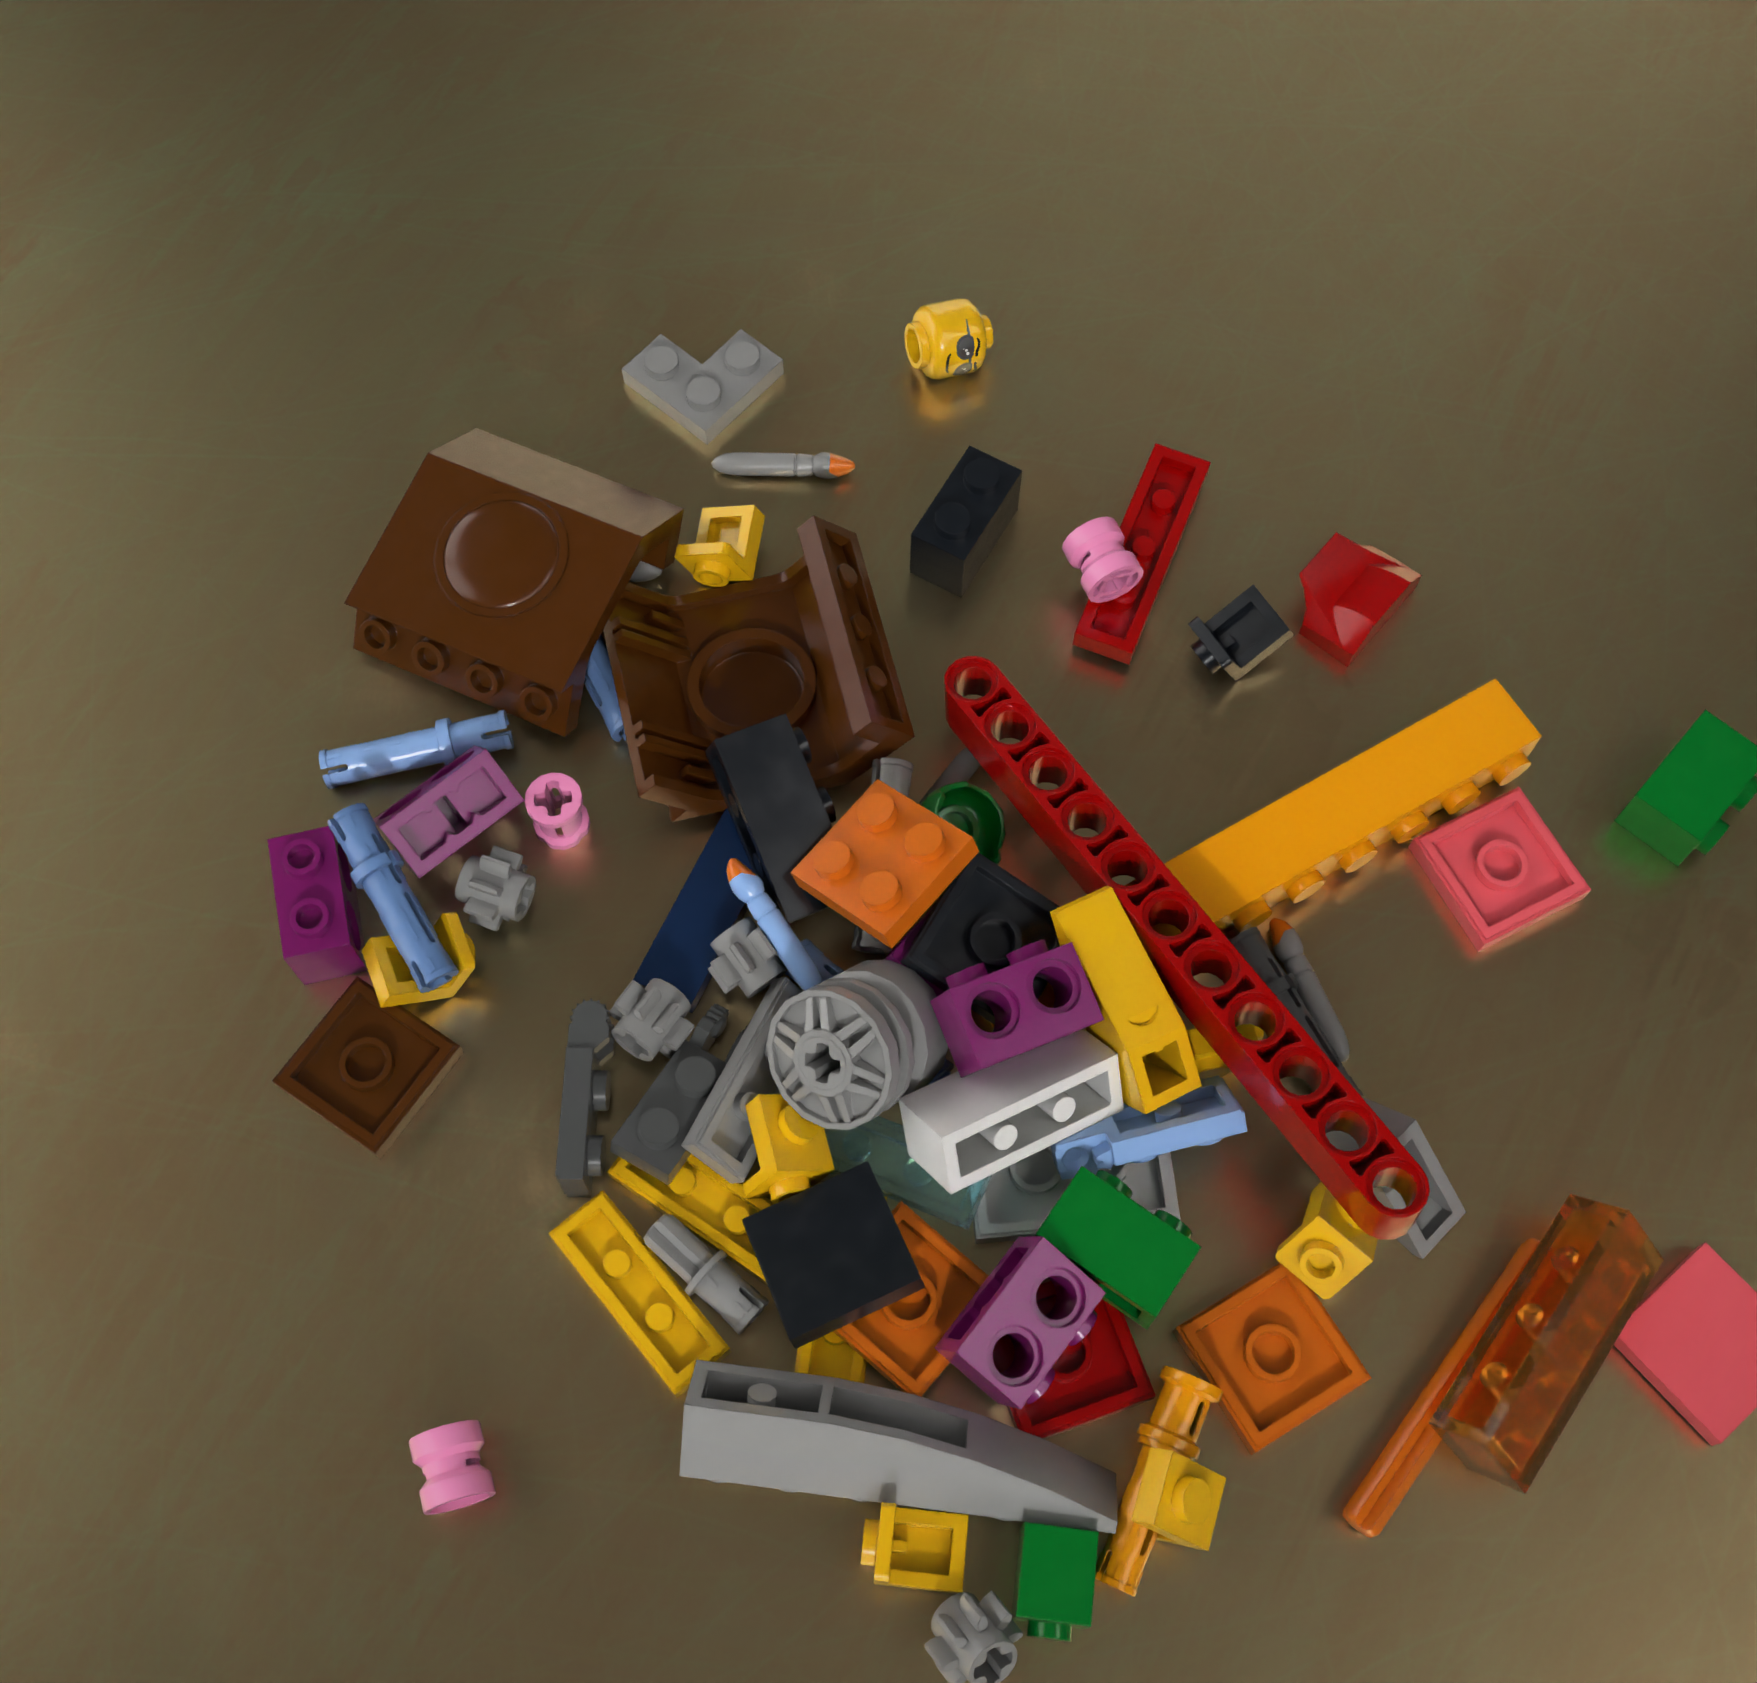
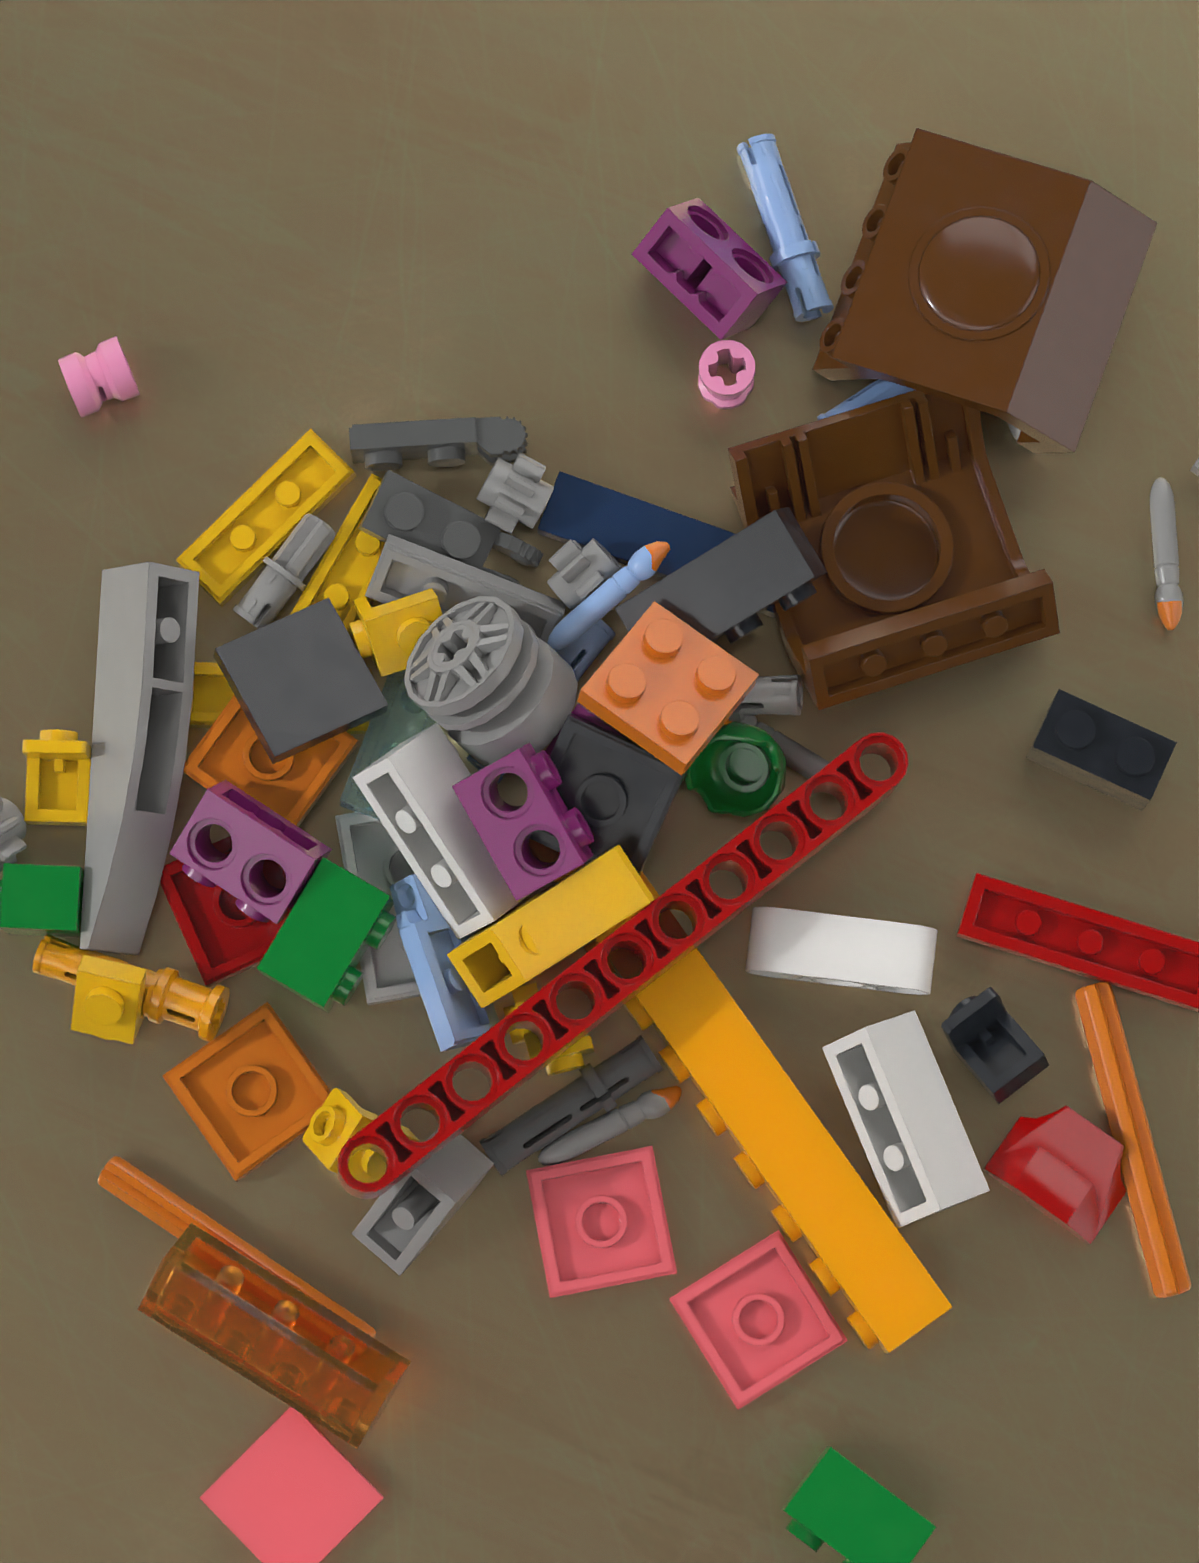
camera: 90 degrees right, 15 degrees up
magenta brick [267,826,368,985] -> none
reddish brown tile [272,976,464,1159] -> none
medium blue pin [327,803,459,993] -> none
yellow bracket [361,912,476,1008] -> none
light grey gear [455,845,536,931] -> none
yellow bracket [674,505,765,587] -> none
bright pink wheel [1062,516,1144,603] -> none
none -> coral tile [526,1146,677,1298]
none -> white beam [745,907,938,995]
none -> white brick [822,1010,990,1228]
none -> orange axle [1075,982,1191,1298]

